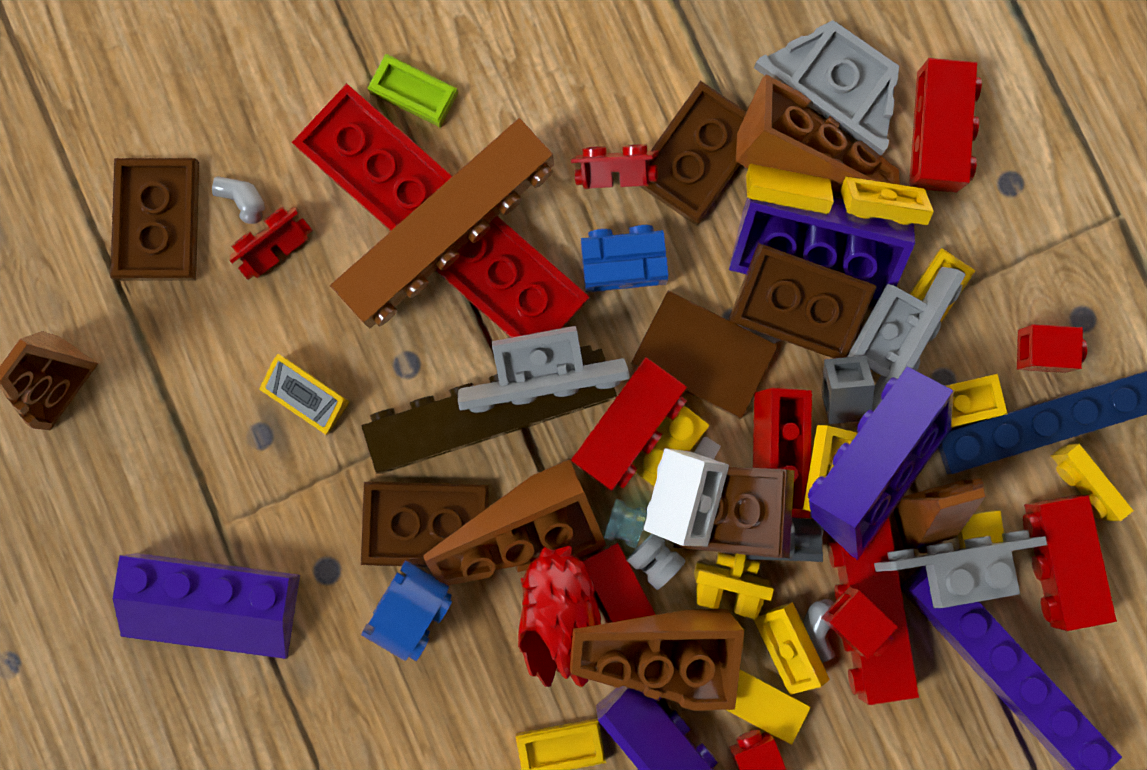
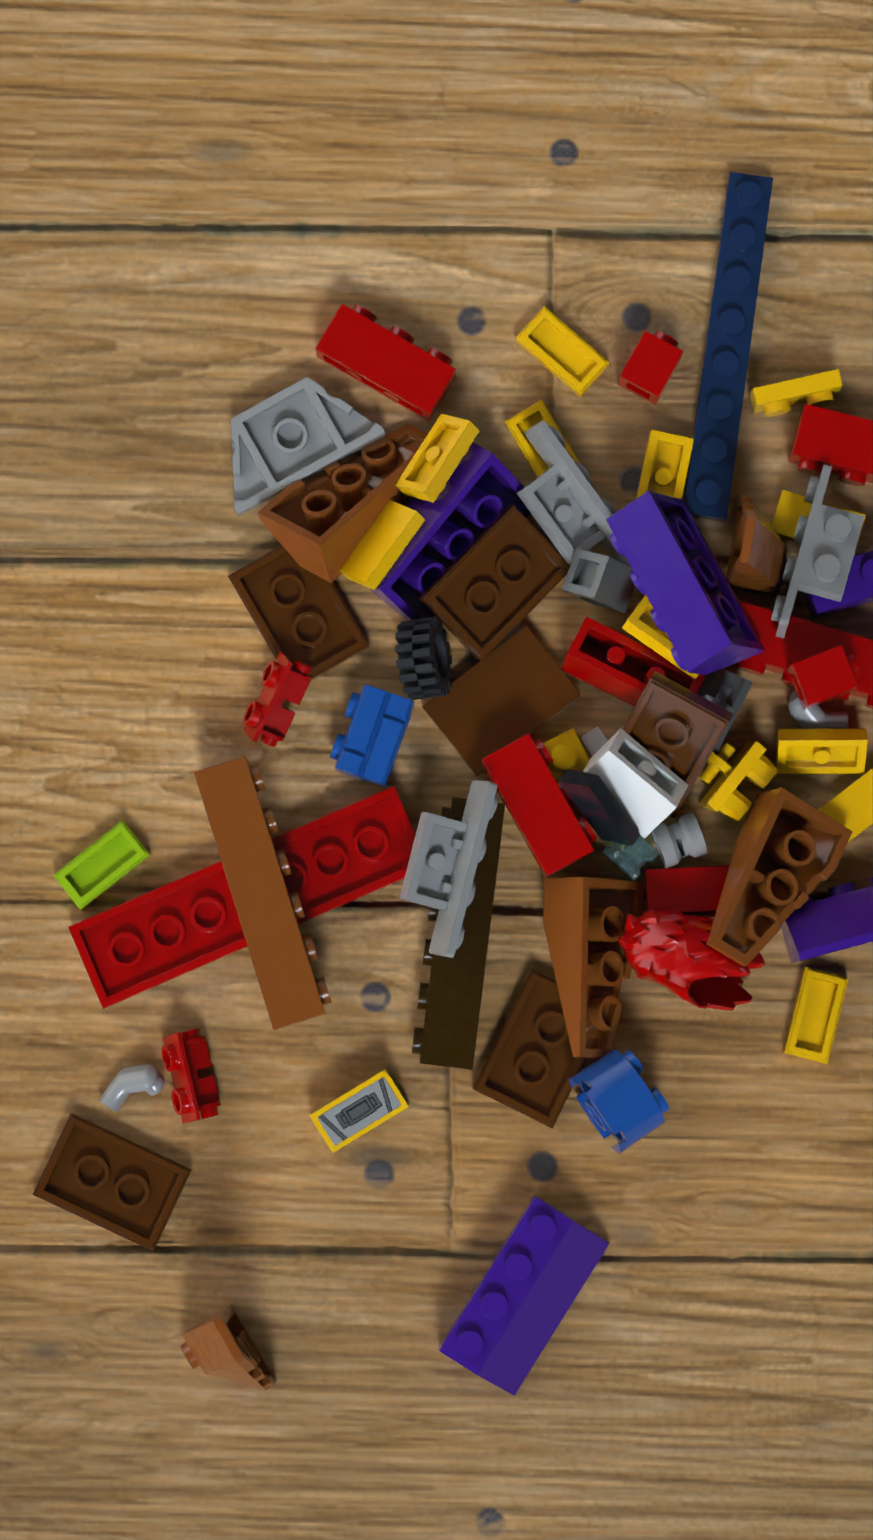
camera: 65 degrees left, 0 degrees up
none -> black tyre [395,616,453,700]
none -> yellow tile [515,306,610,398]
none -> black tile [558,770,641,846]

